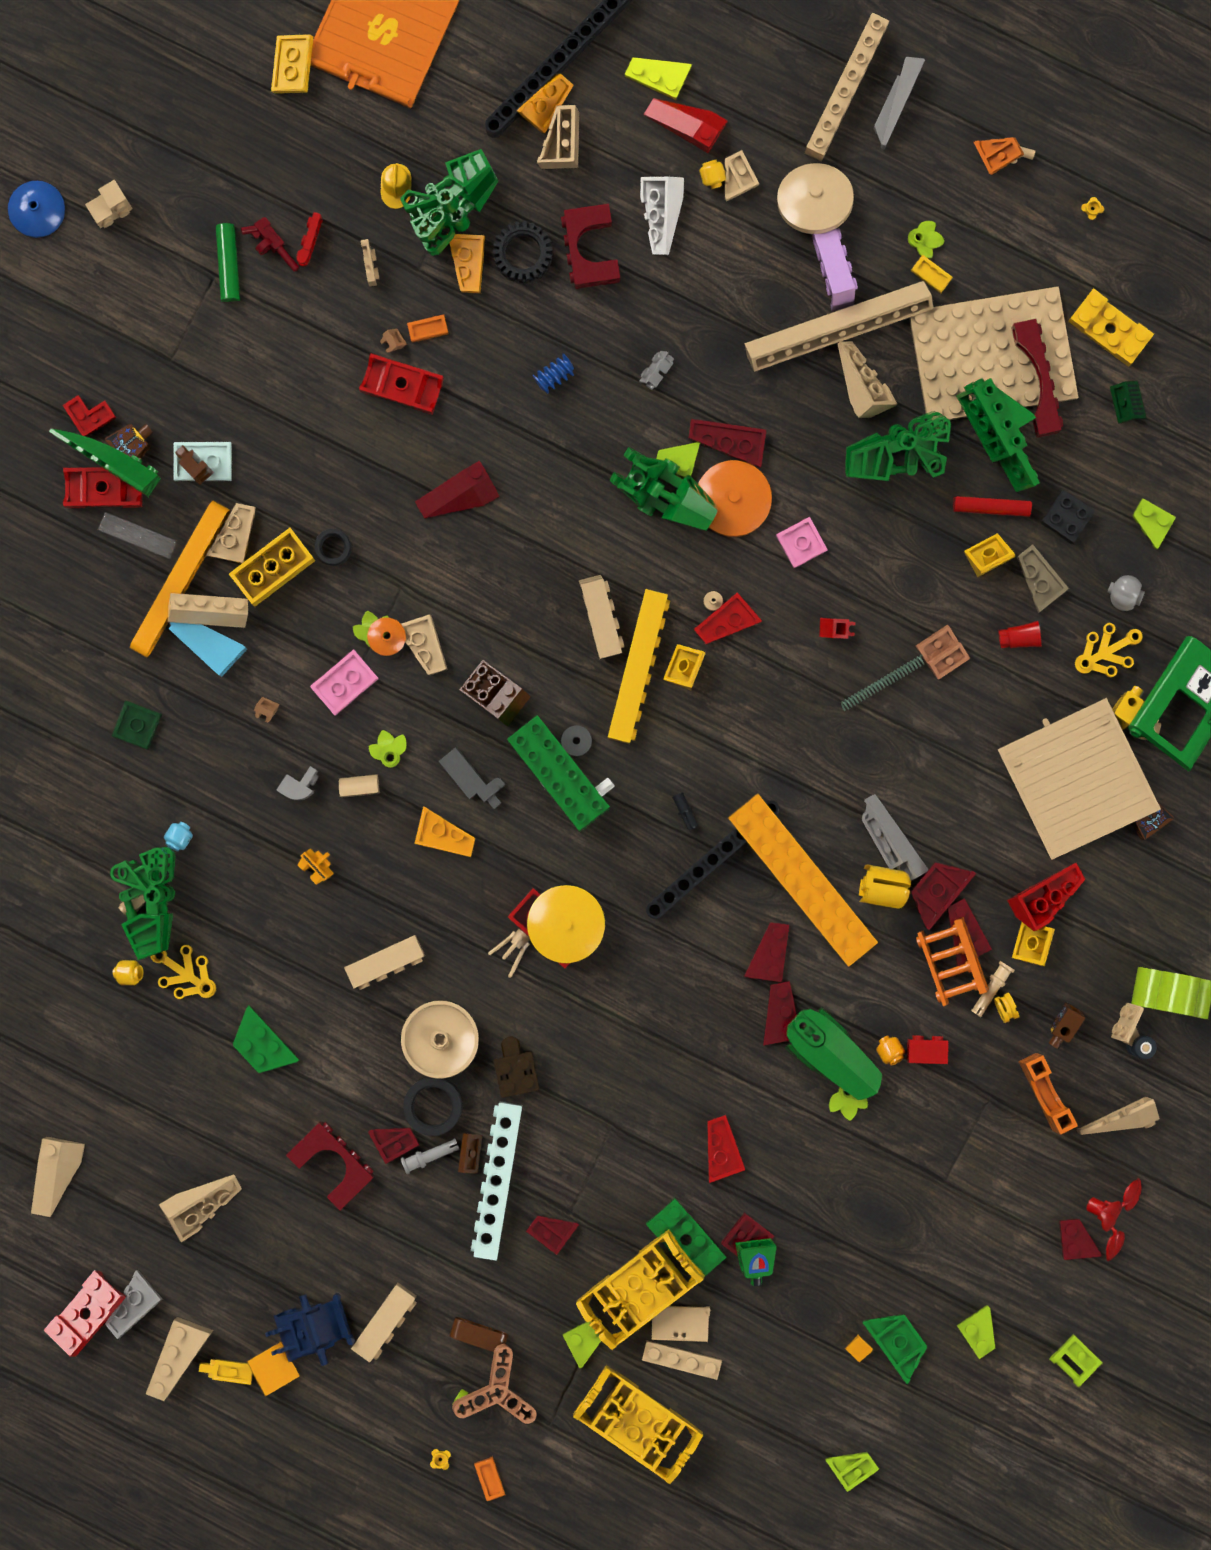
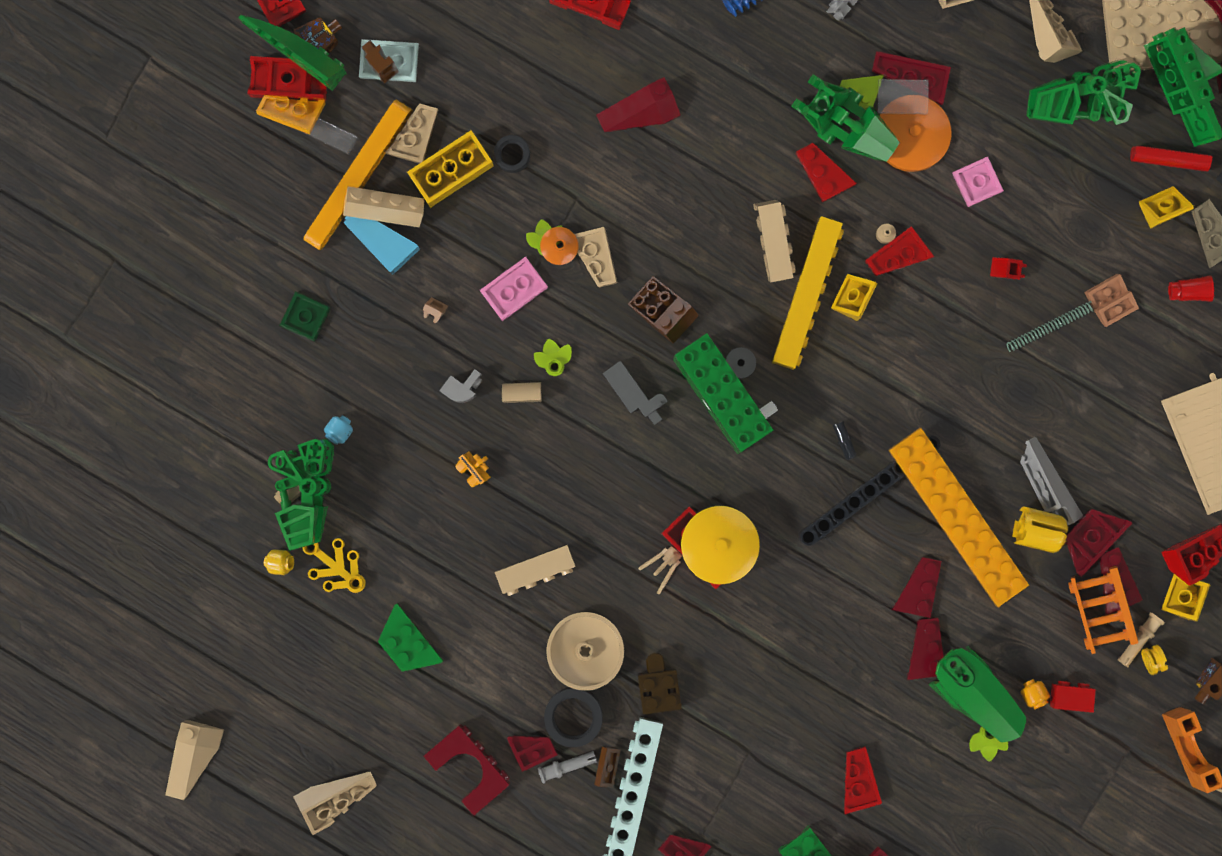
camera: 10 degrees right, 0 degrees up
light orange wing [415,807,475,857] -> none
none -> light orange wing [256,95,325,134]
none -> red wing [796,143,857,203]
none -> clear piece [878,79,929,115]

